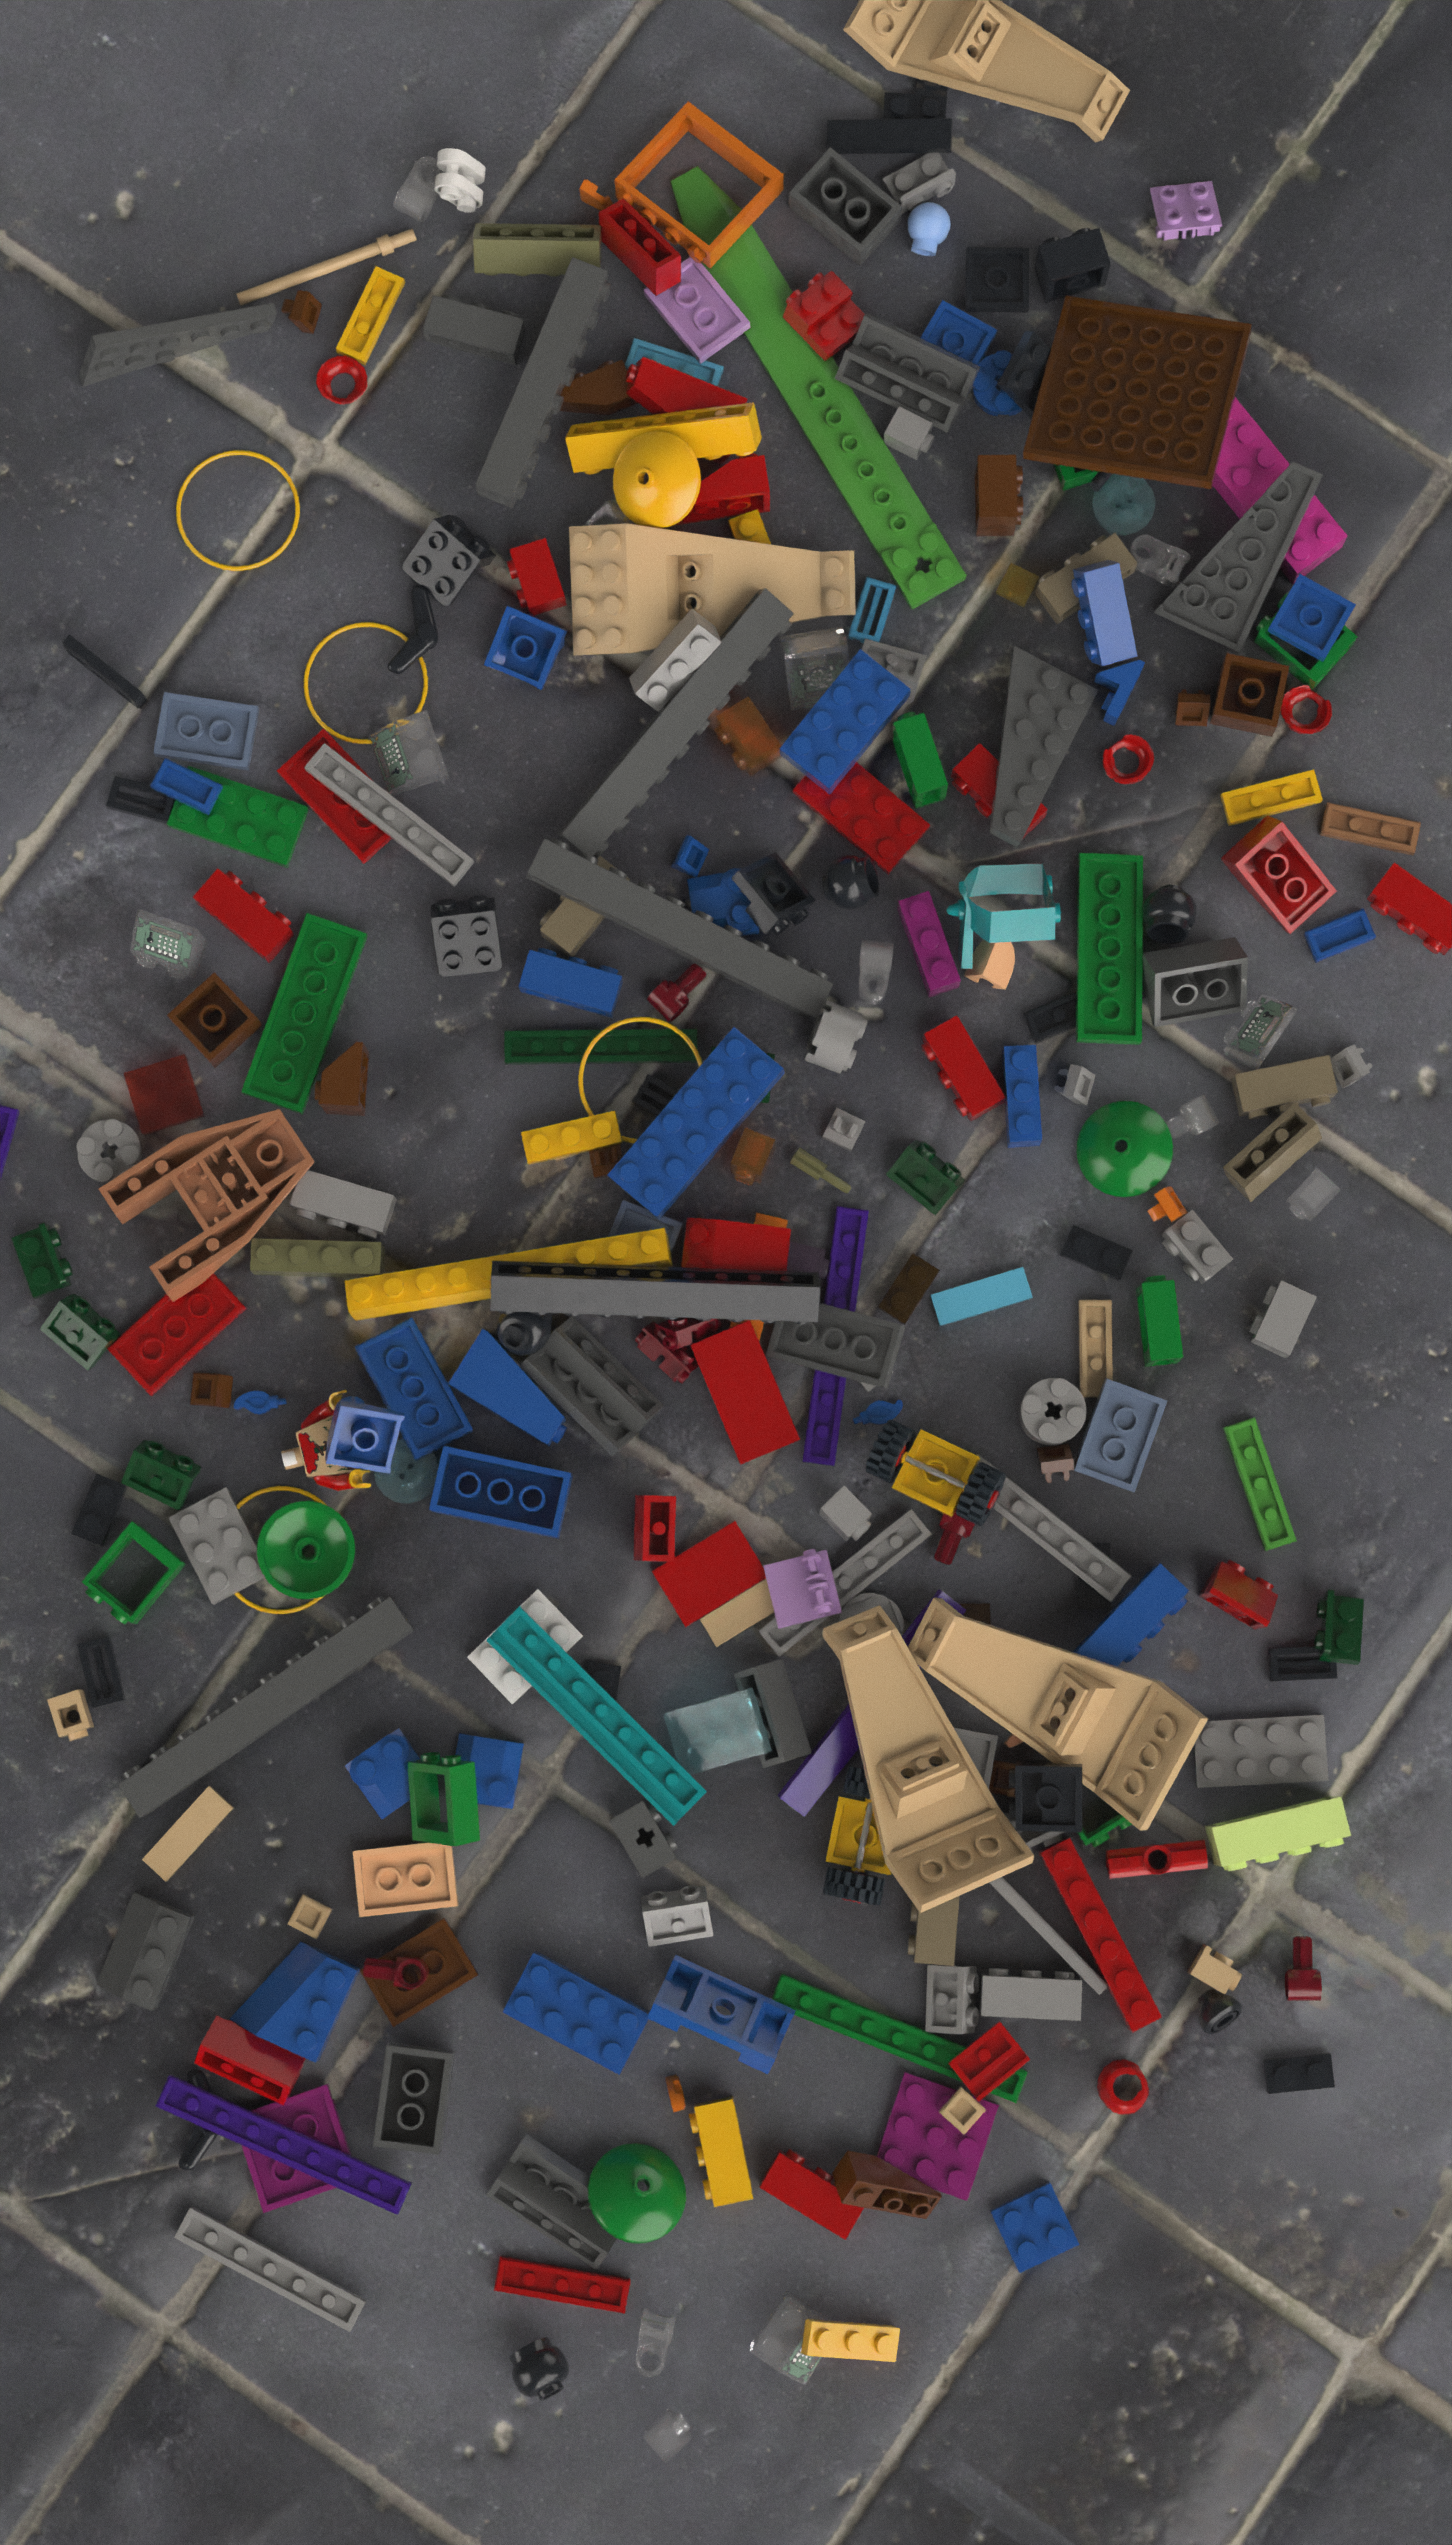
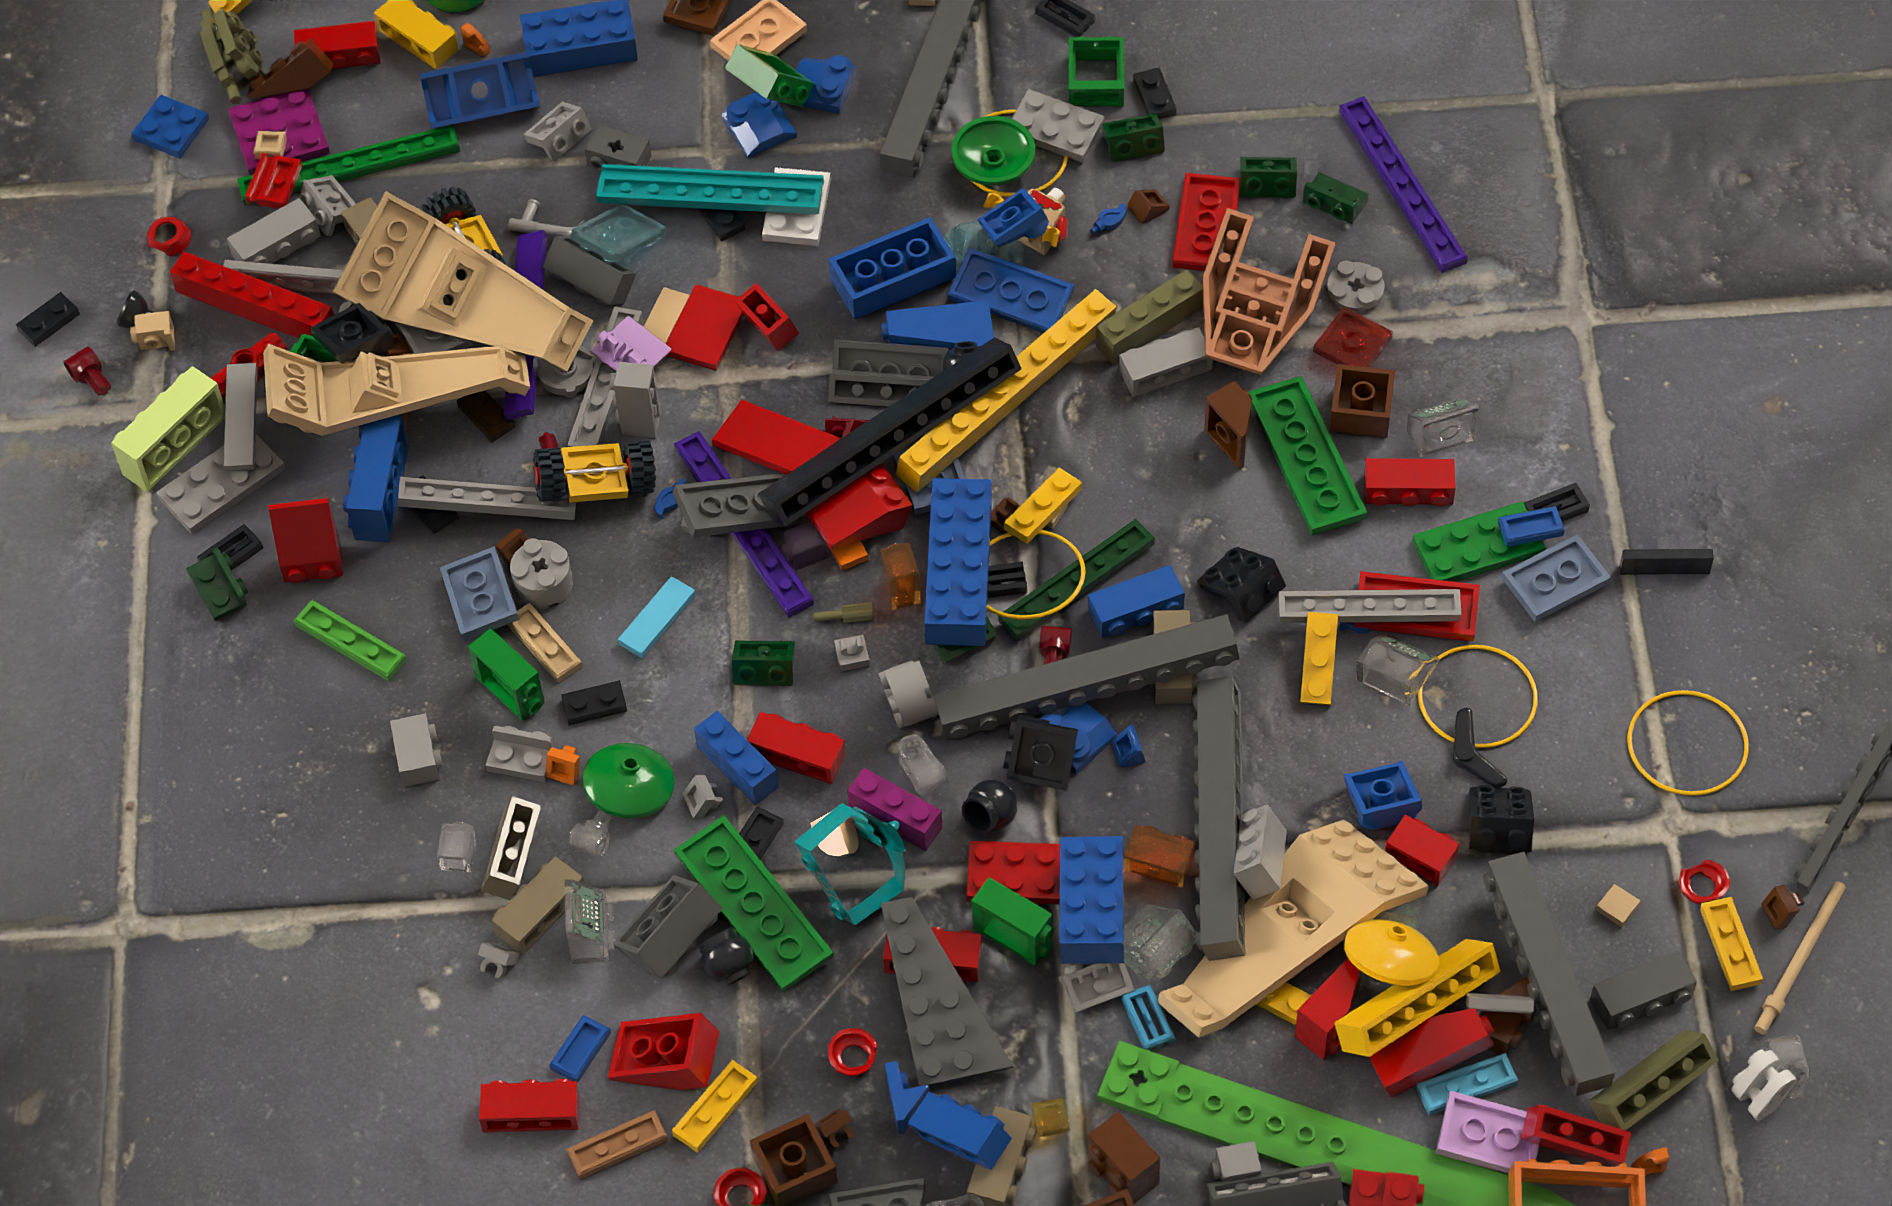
camera: 140 degrees right, 25 degrees down
dark brown plate [878,1253,940,1325] -> none
none -> olive piece [200,9,266,104]
none -> light grey tile [224,363,258,471]
none -> light grey piece [508,199,588,244]
none -> yellow plate [1300,612,1338,706]
none -> light grey tile [1465,993,1534,1013]
none -> tan tile [1596,884,1640,928]

